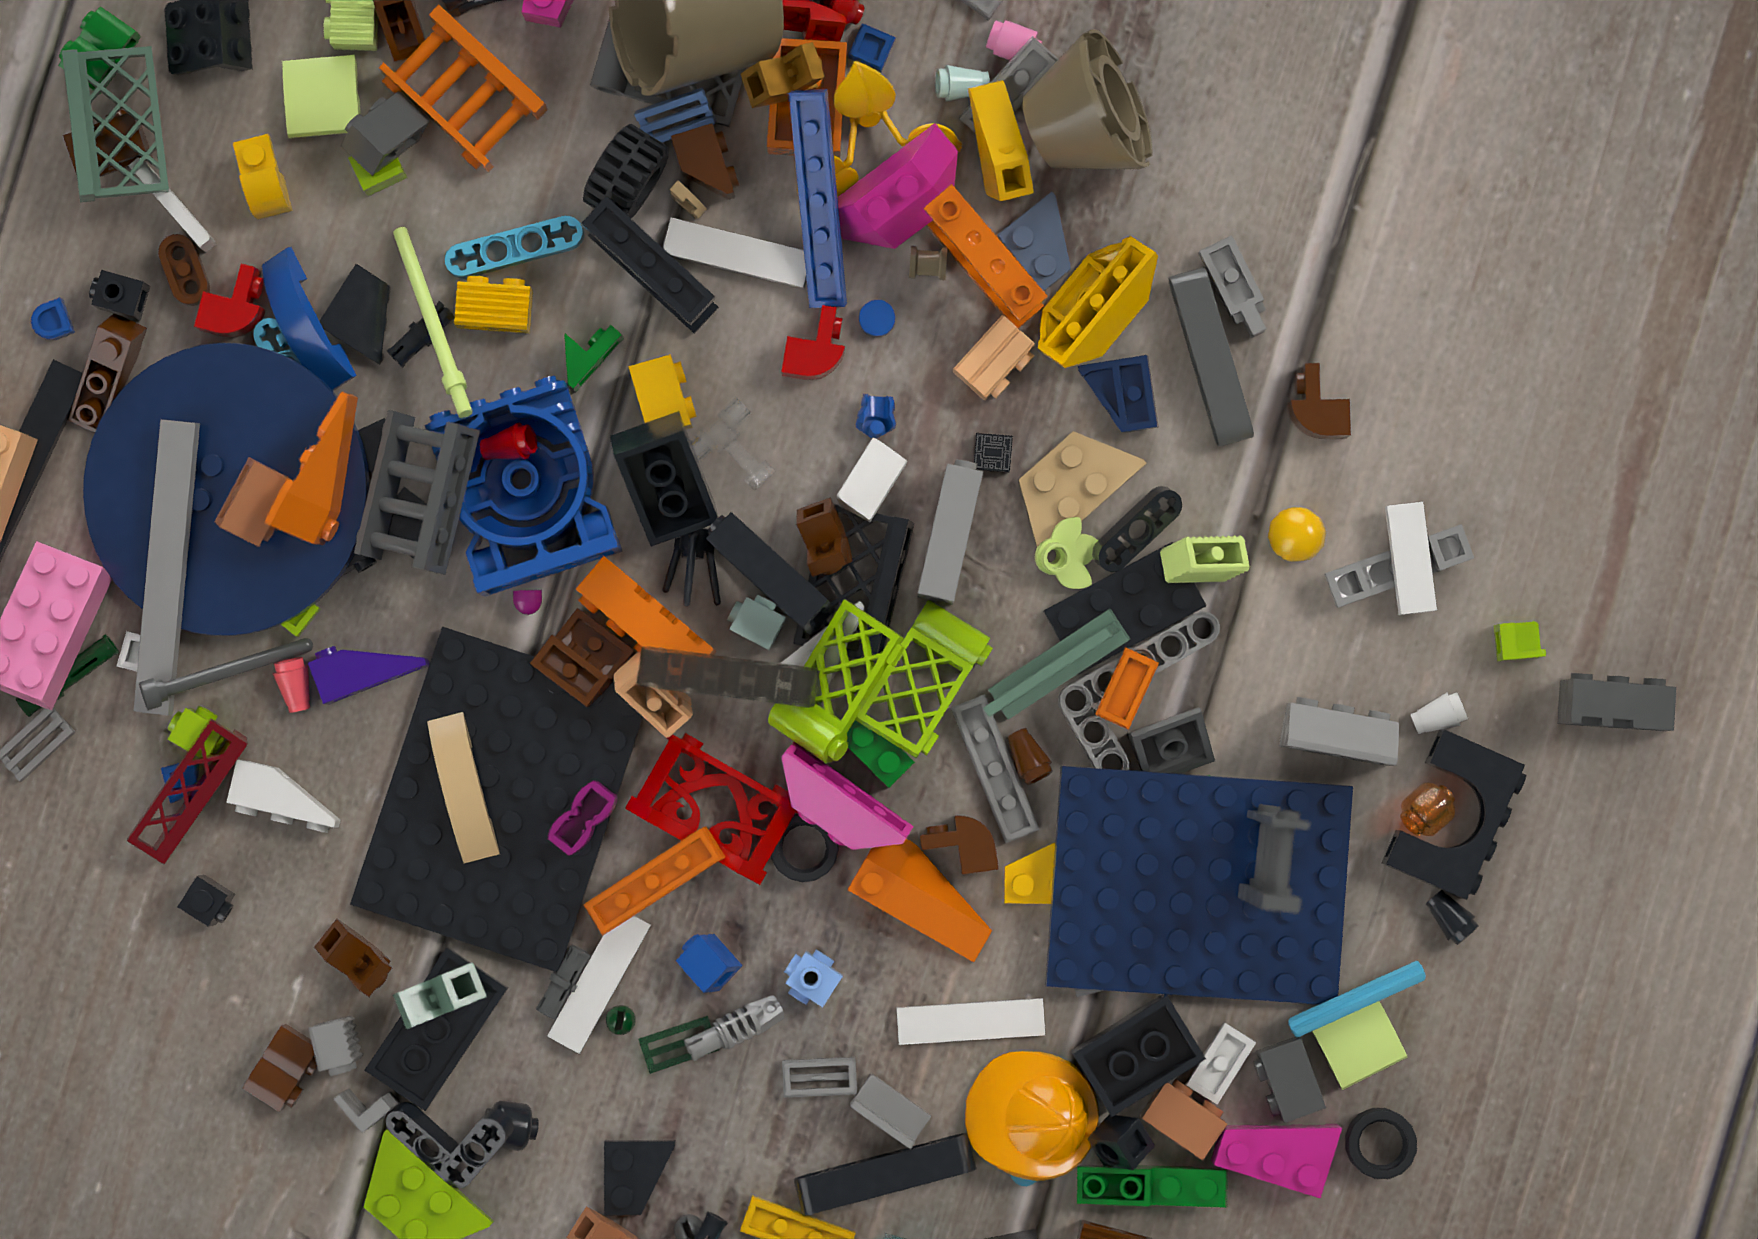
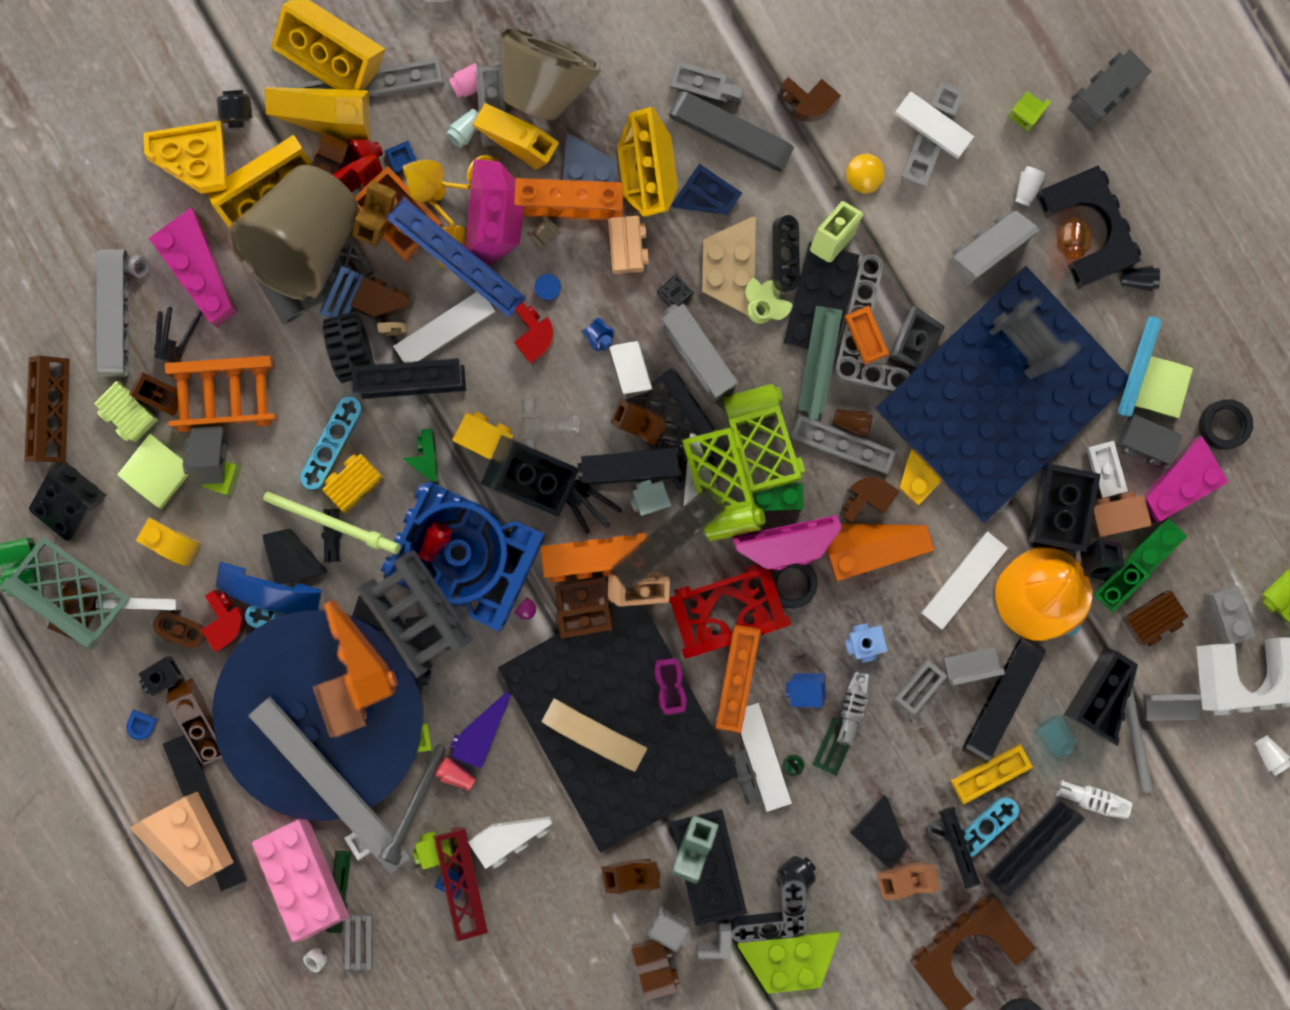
camera: 50 degrees left, 0 degrees up
black brick [177,875,235,927] -> none

